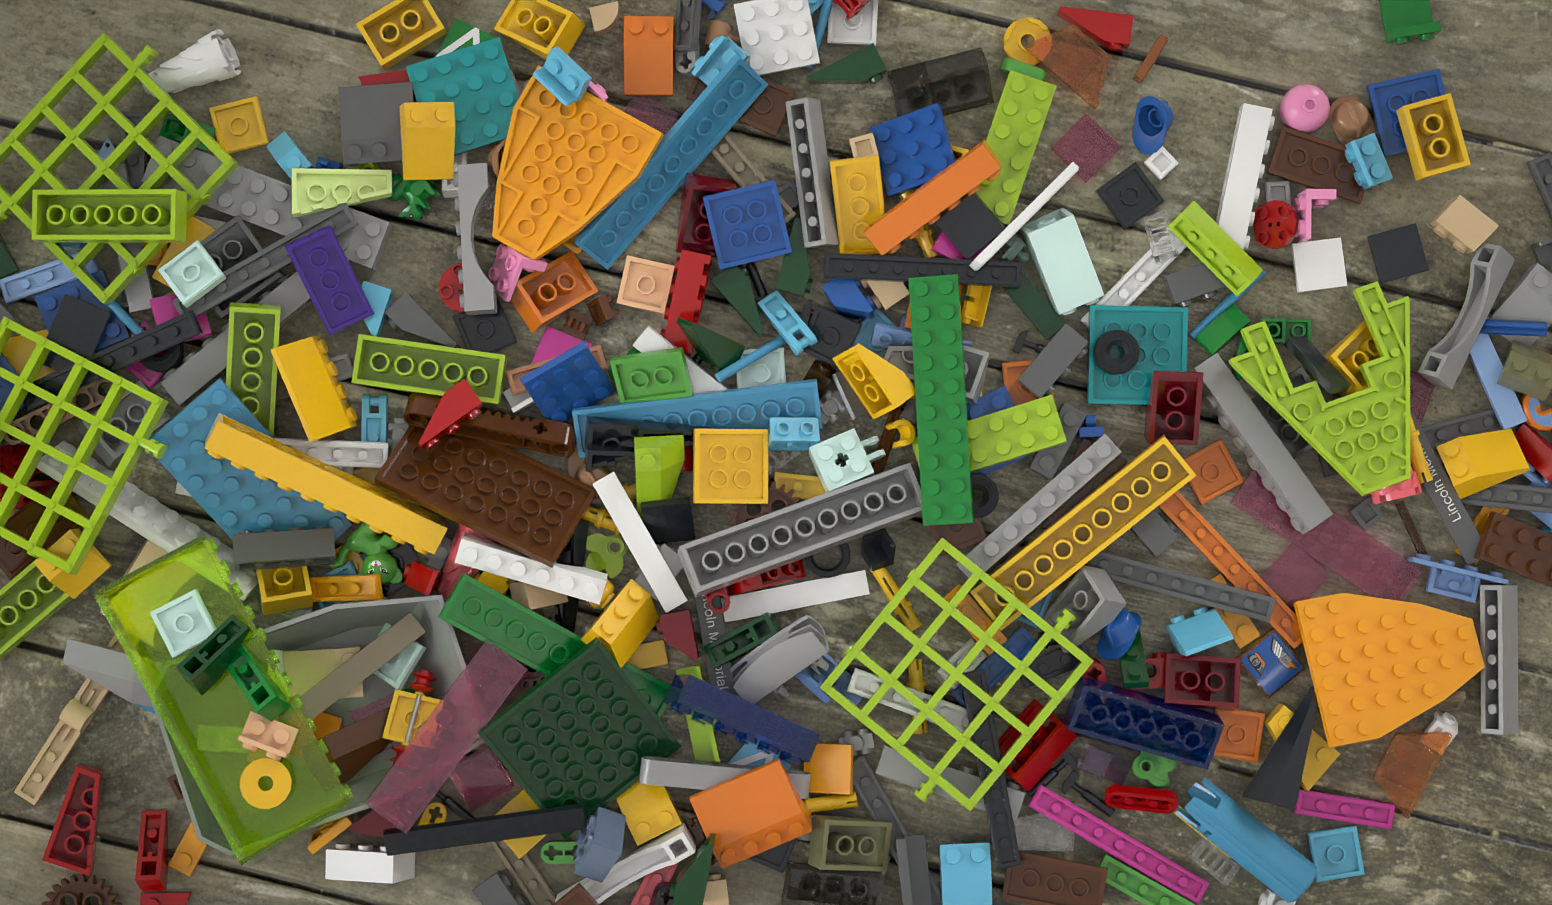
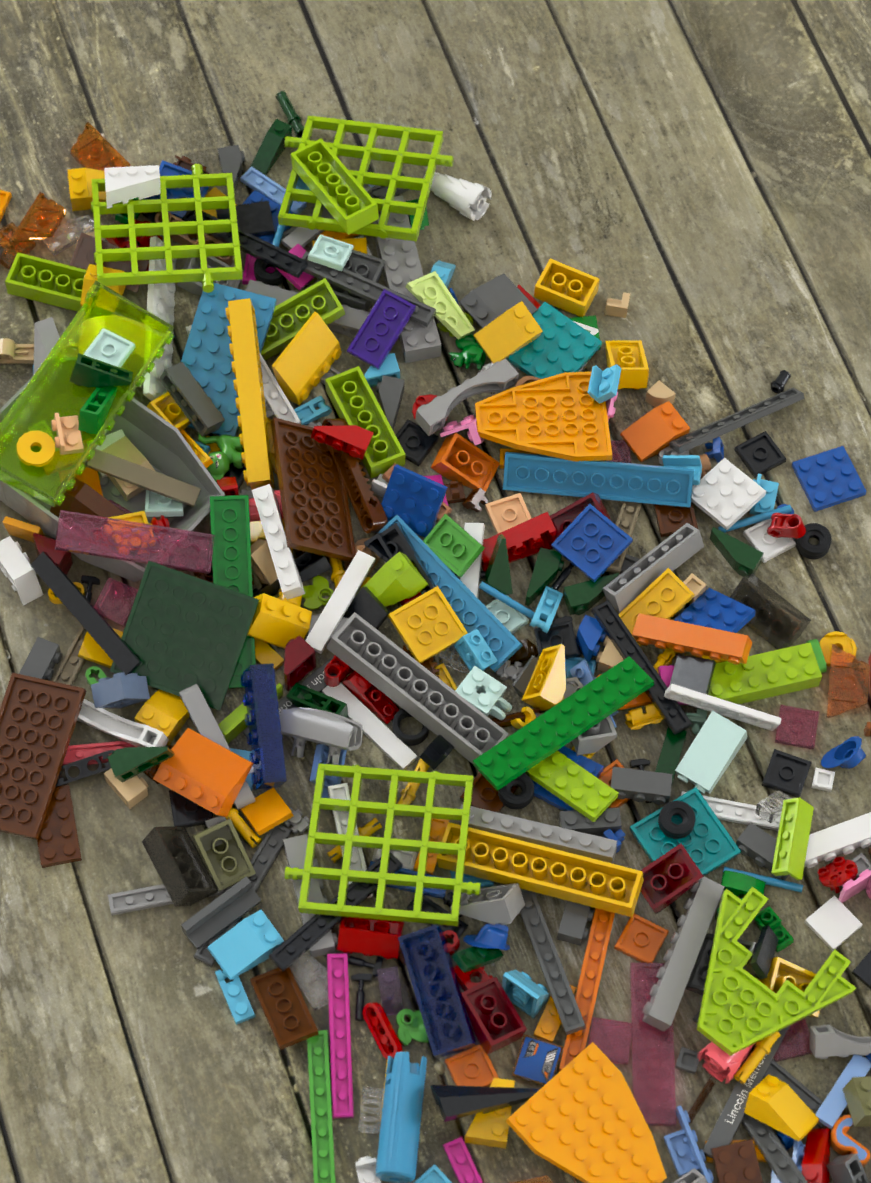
camera: 55 degrees right, 25 degrees down
yellow tile [209,96,269,154] -> none

